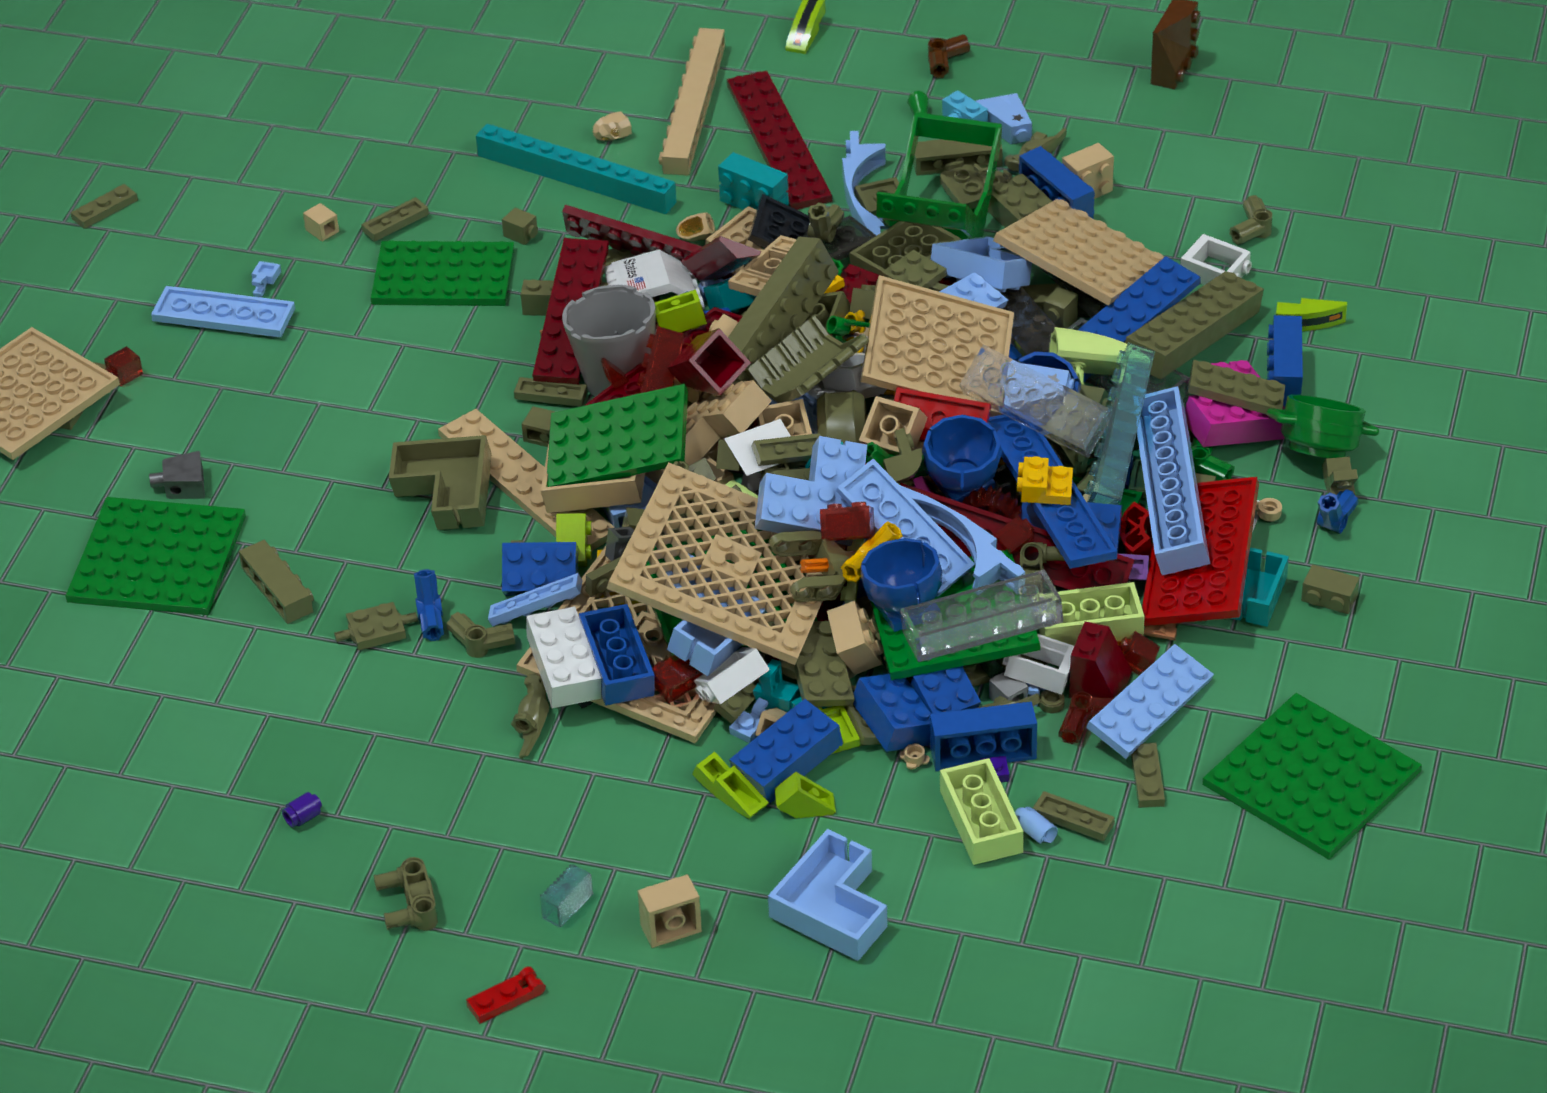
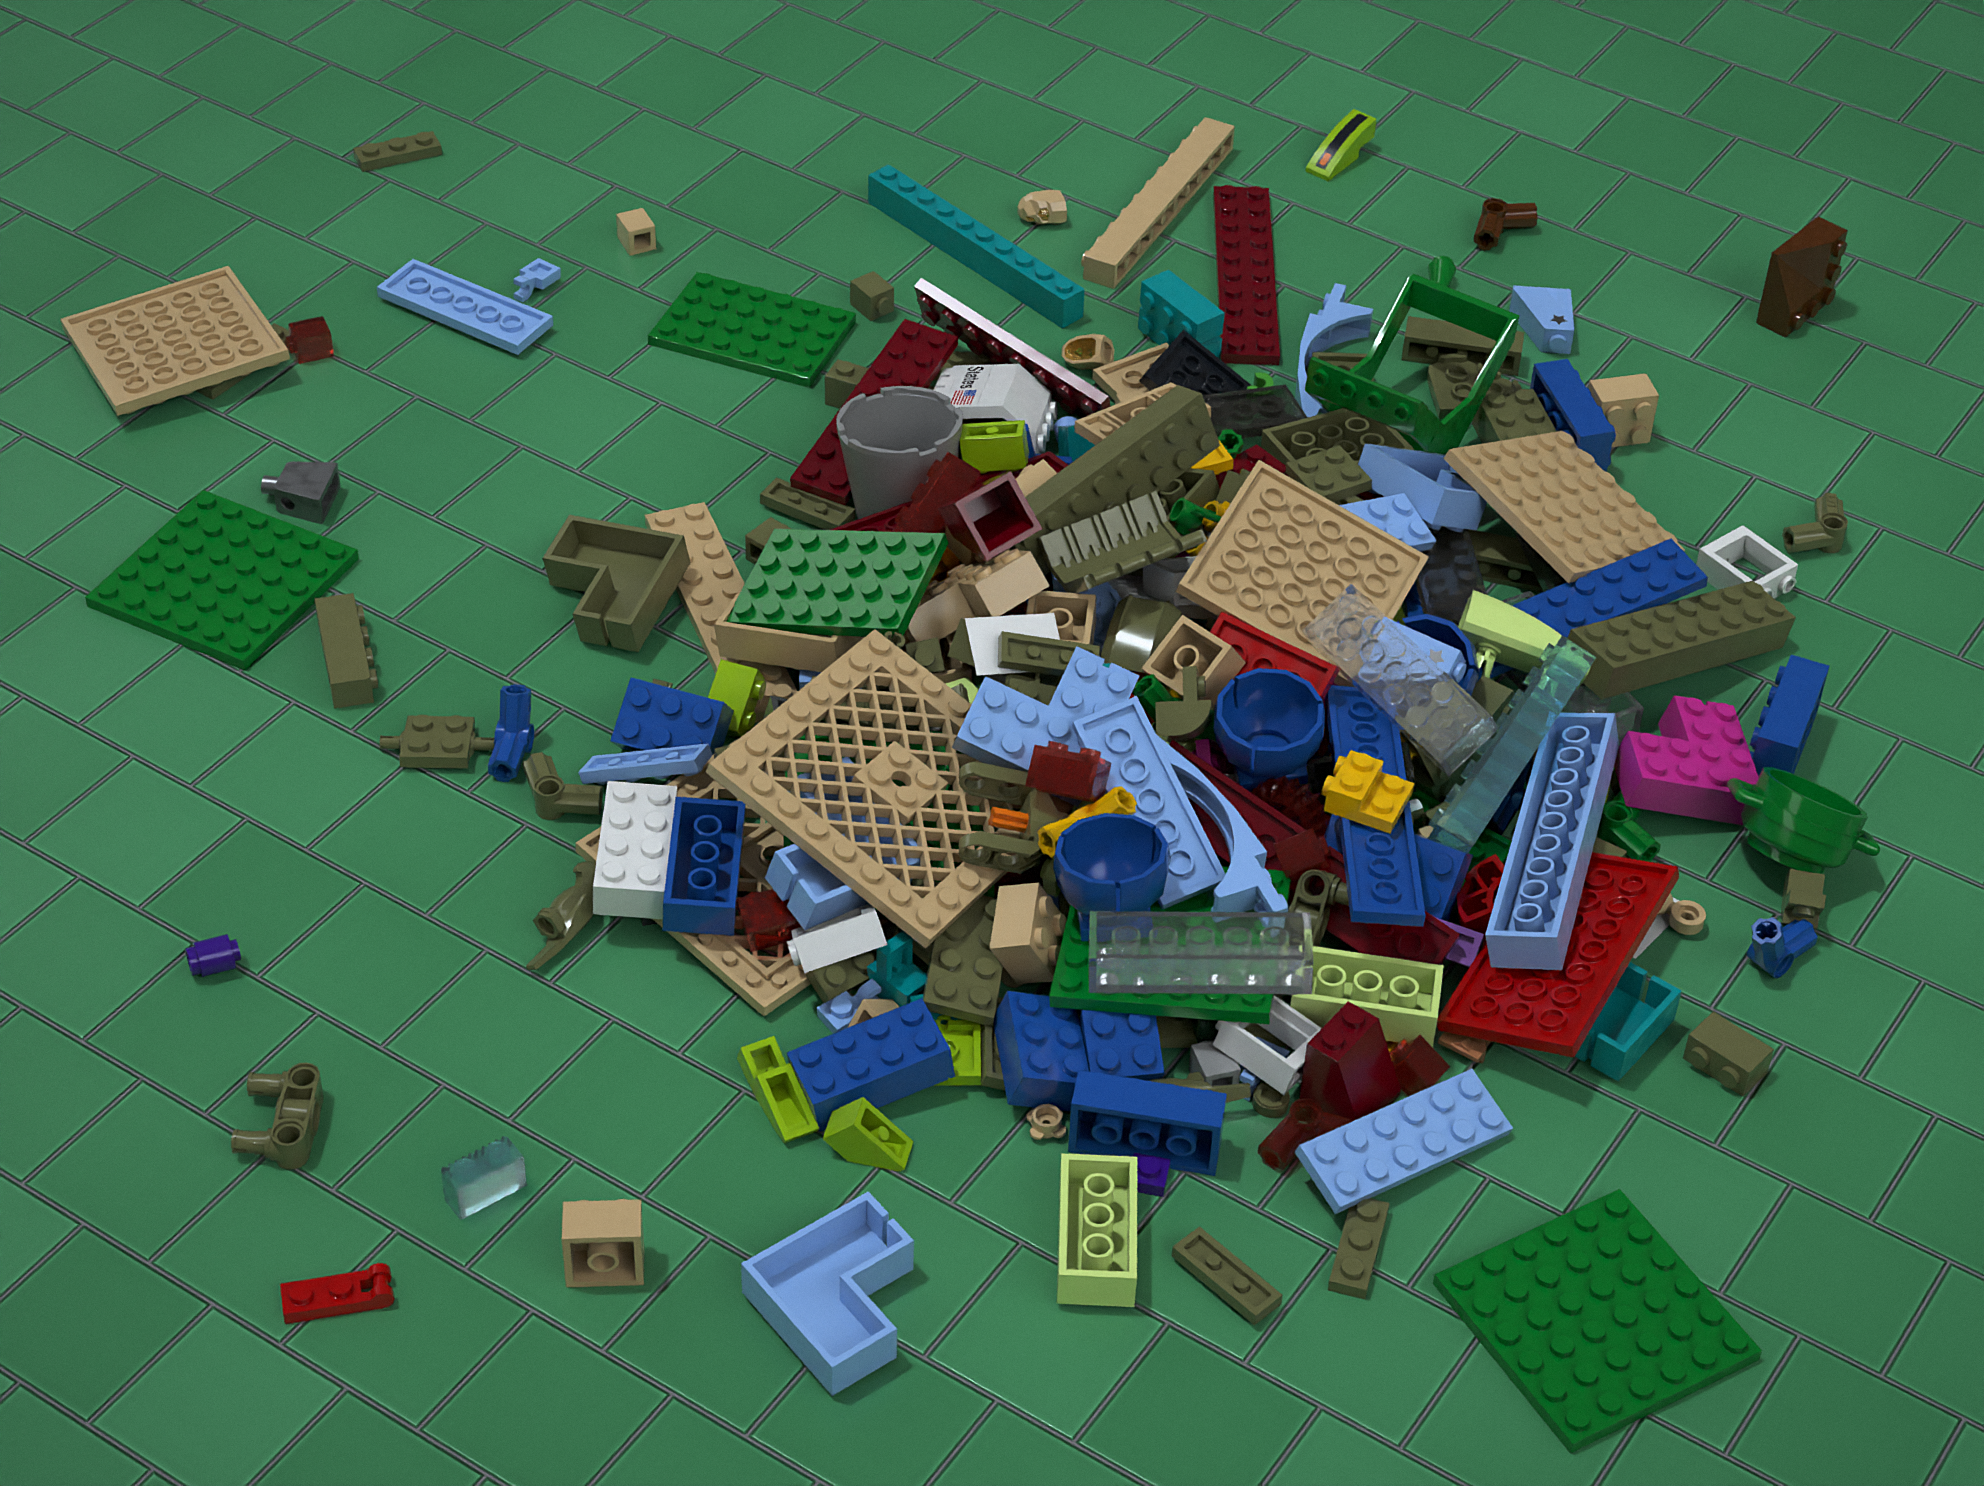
camera: 15 degrees right, 0 degrees up
olive plate [361,197,429,242] -> none
clear red slope [601,358,630,388] -> none
dark red slope [682,236,761,281] -> none
olive piece [808,203,844,243] -> none
medium azure brick [942,90,988,122] -> none
olive animal [1005,128,1067,171] -> none
light blue piece [1015,807,1058,844] -> none
olive brick [1043,286,1078,339] -> none
olive plate [1188,360,1285,414] -> none
lime slope [1276,298,1347,331] -> none

